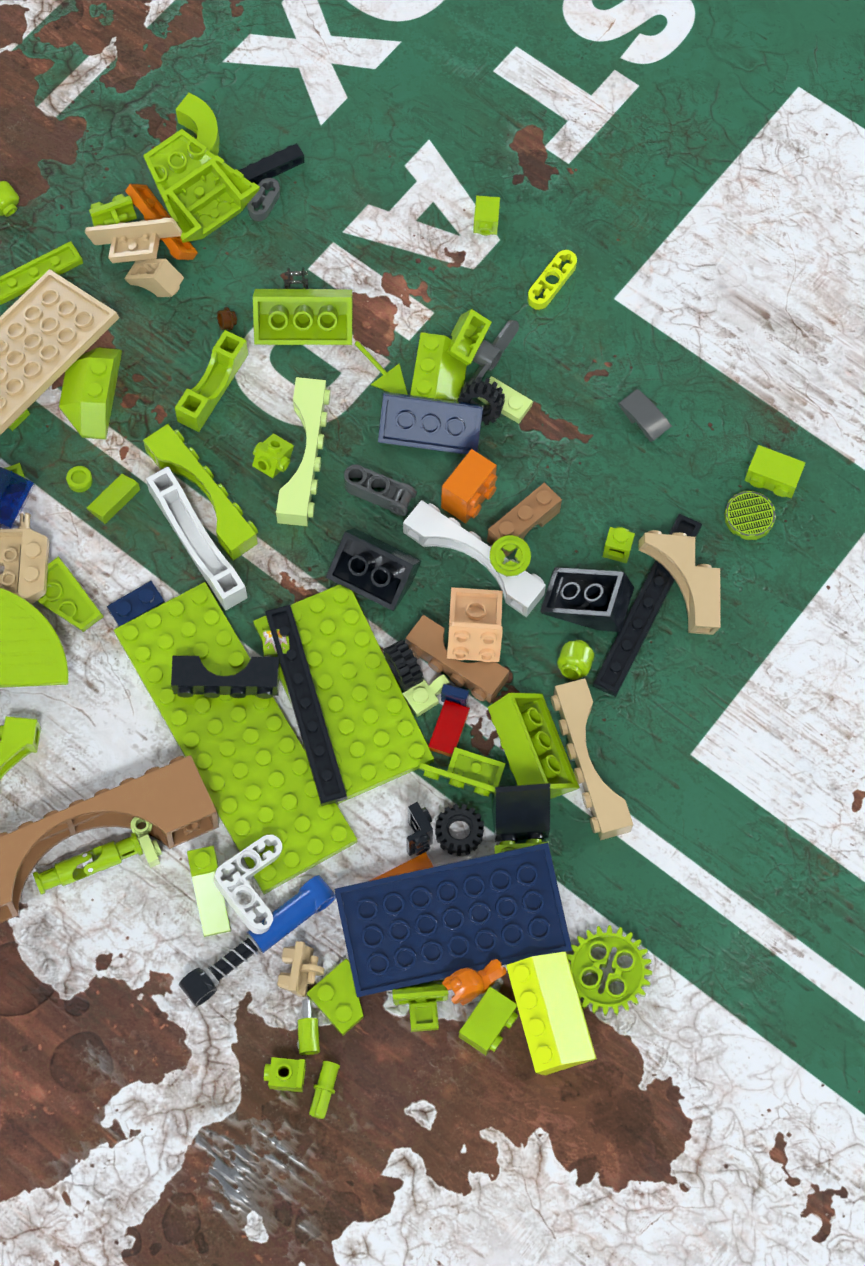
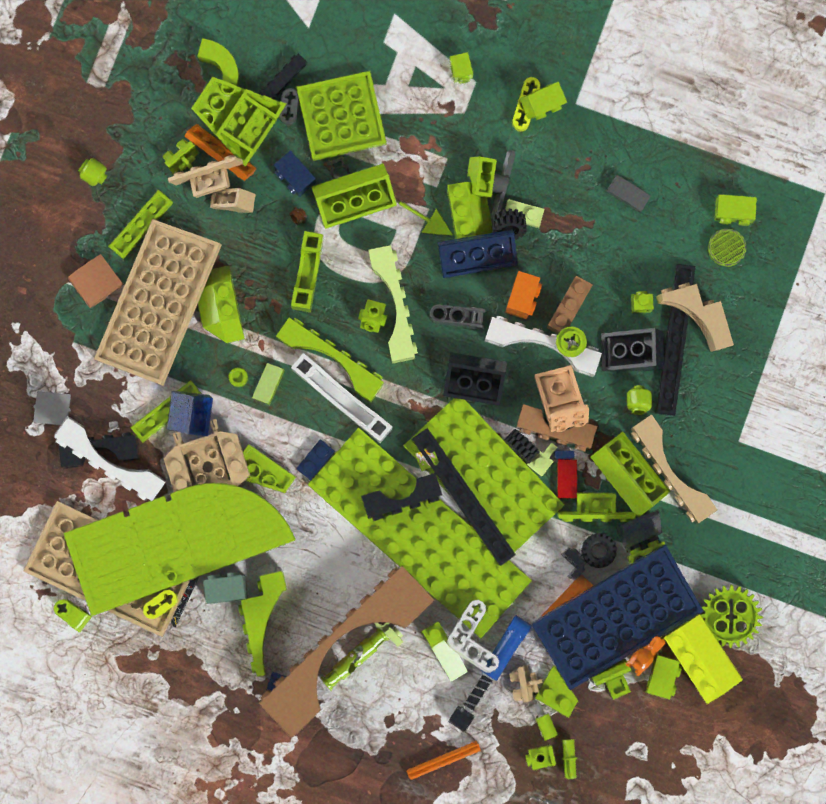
camera: 20 degrees left, 15 degrees up
none -> dark blue brick [274,150,316,197]
none -> lime plate [296,71,387,161]
none -> orange axle [407,741,481,780]
none -> lime brick [520,81,567,120]

